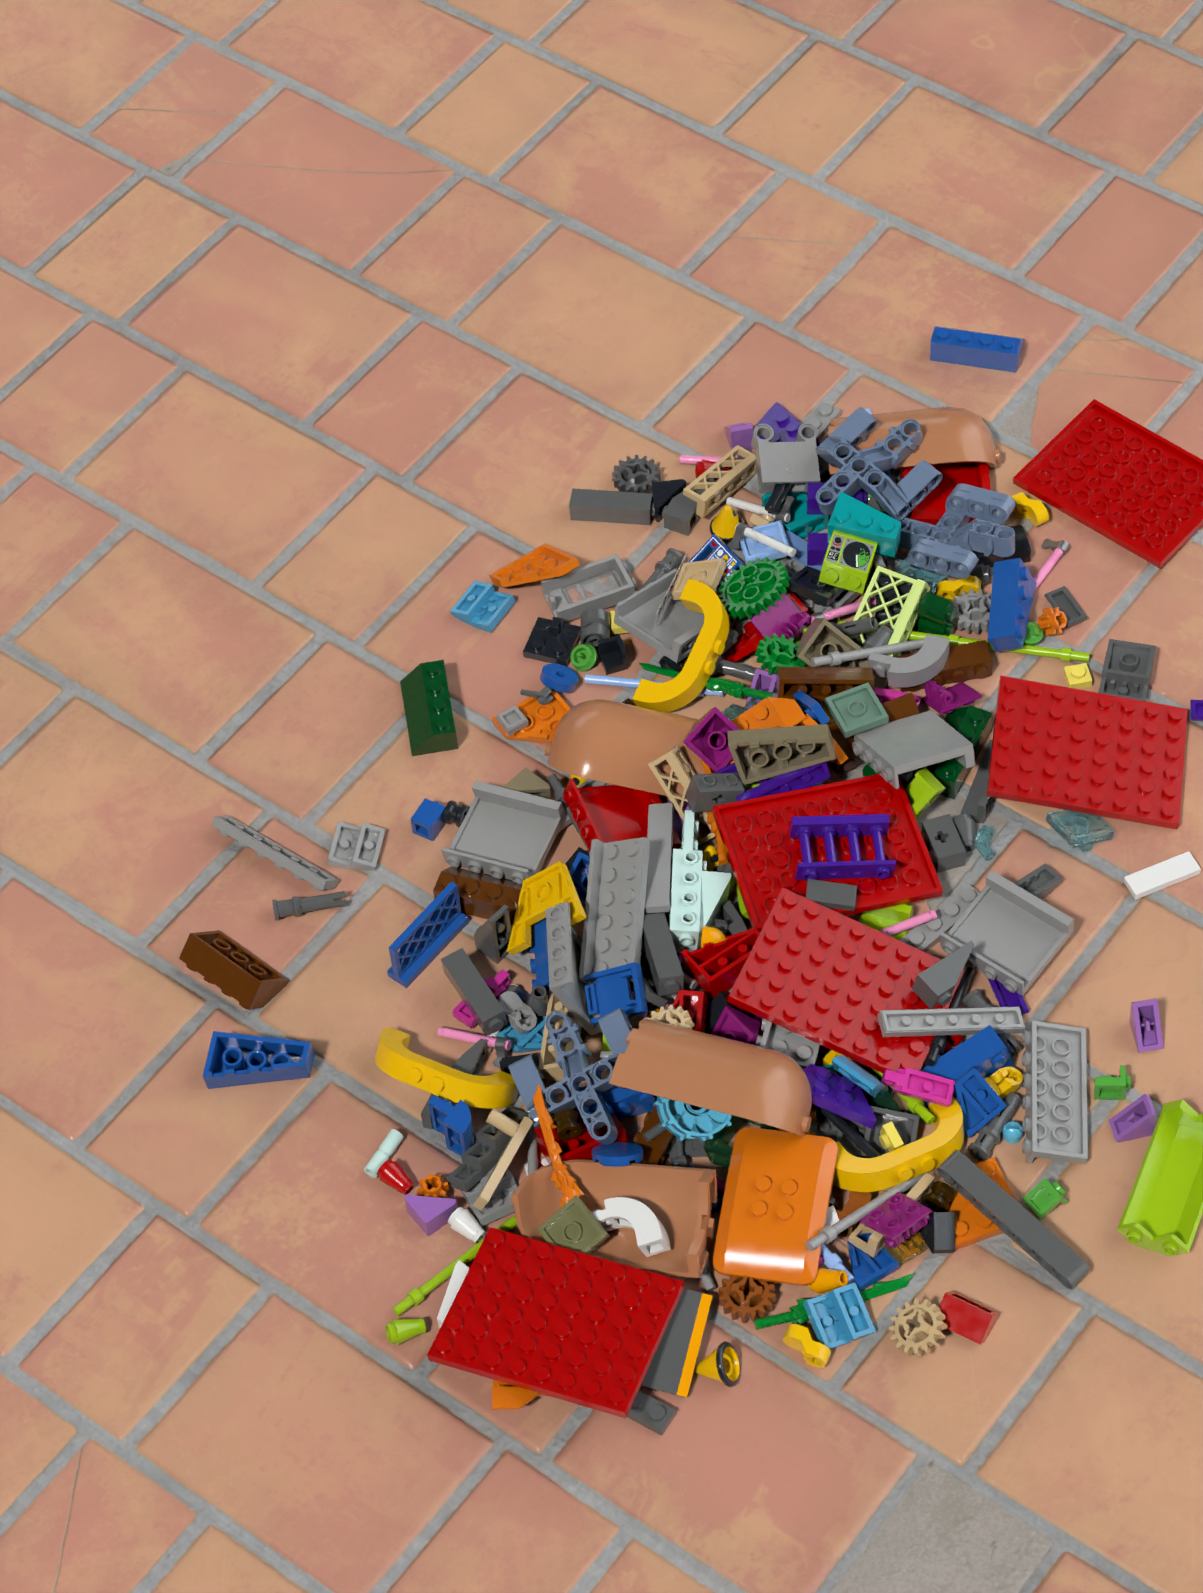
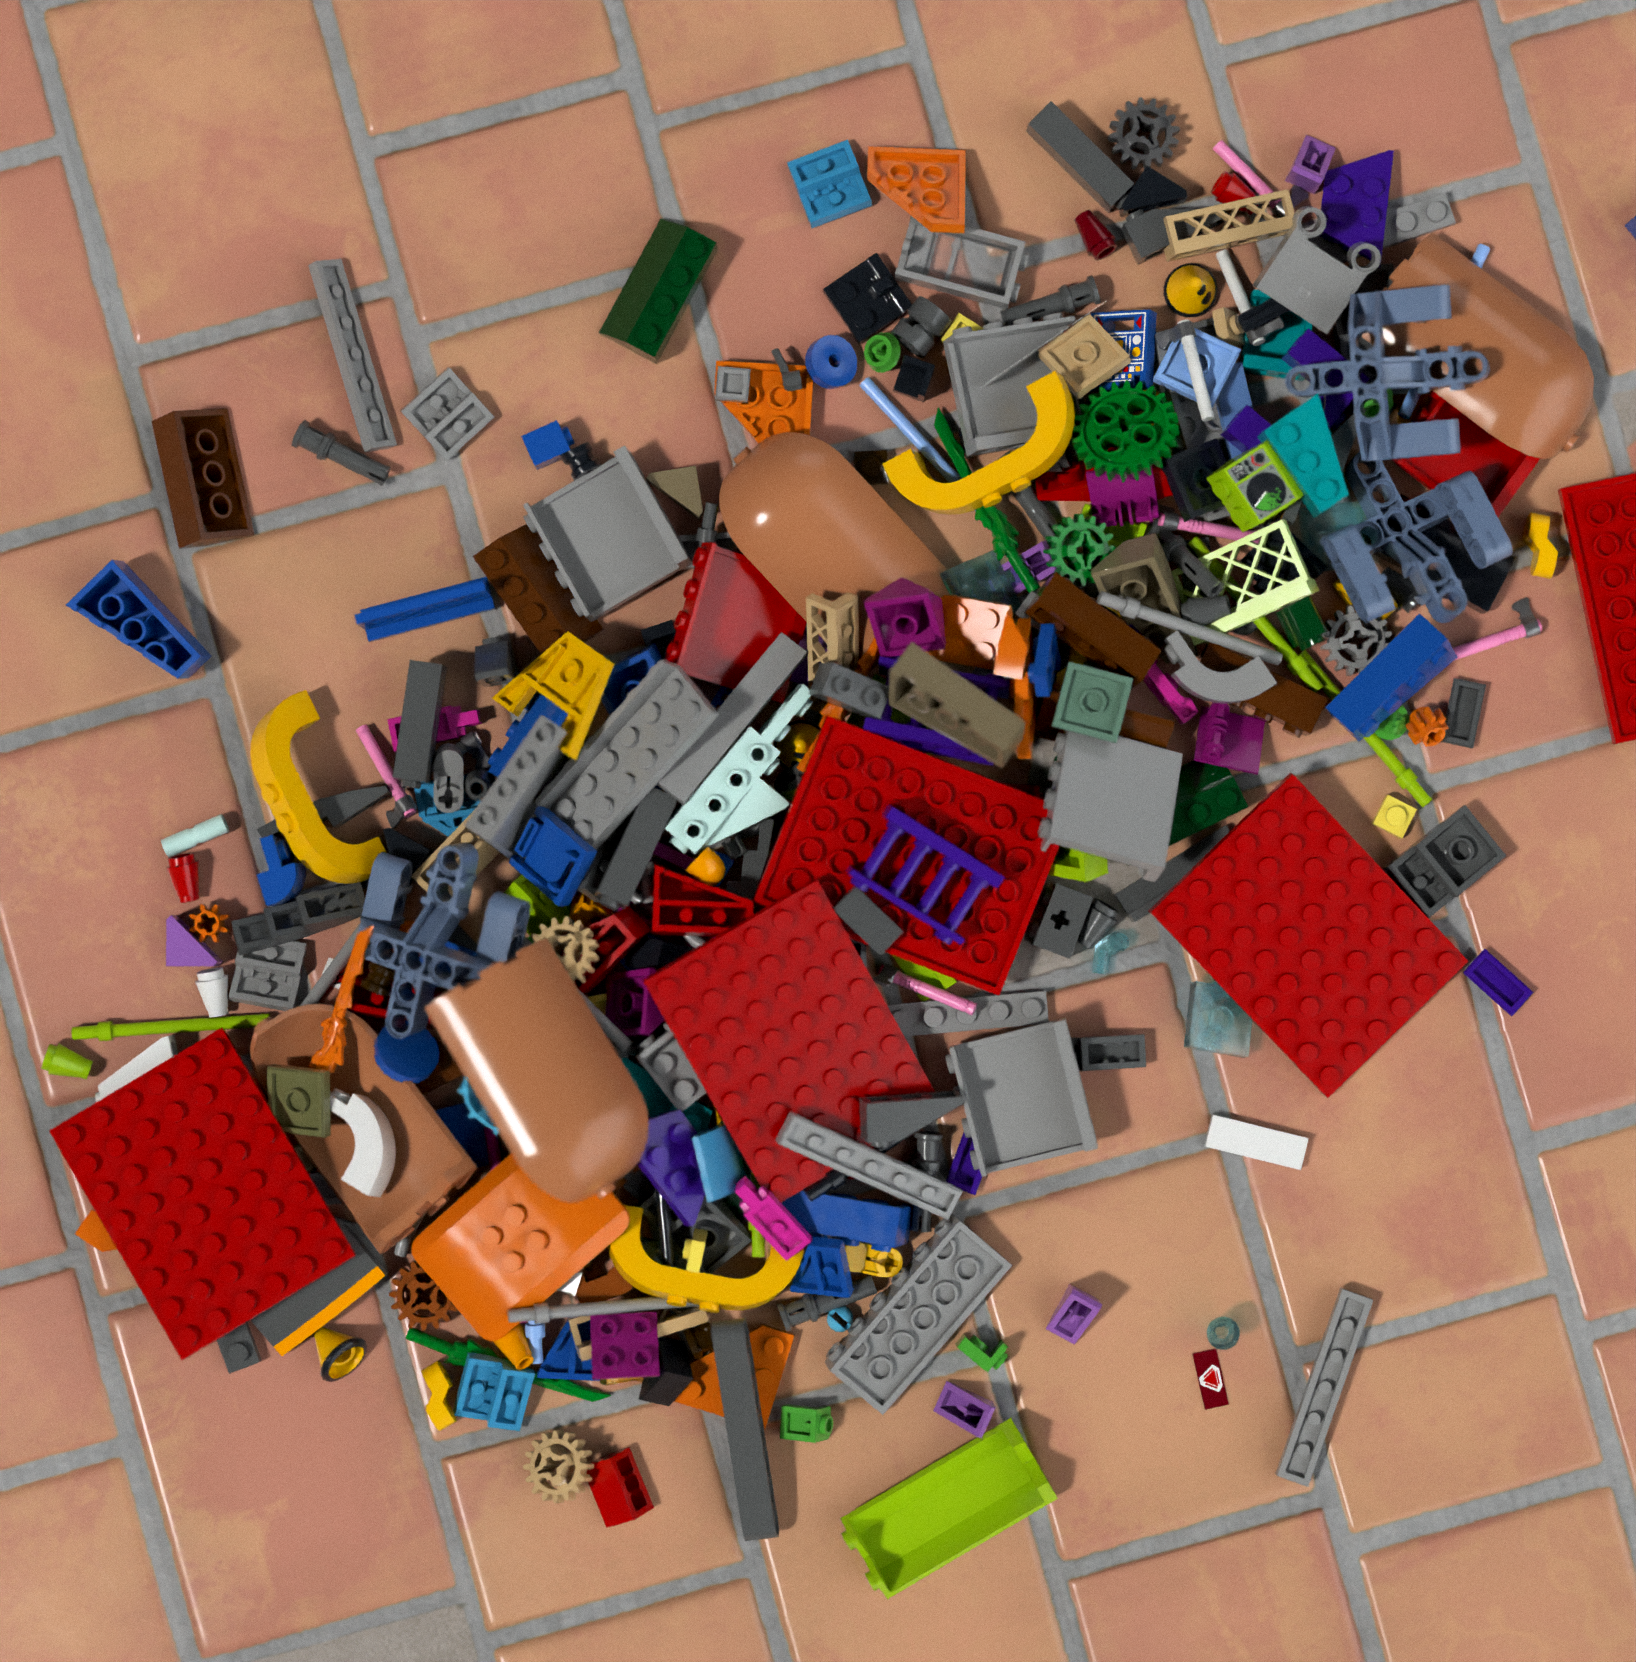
camera: 25 degrees right, 35 degrees up
tan piece [472,1108,534,1211] -> none
none -> dark red cone [1074,210,1117,261]

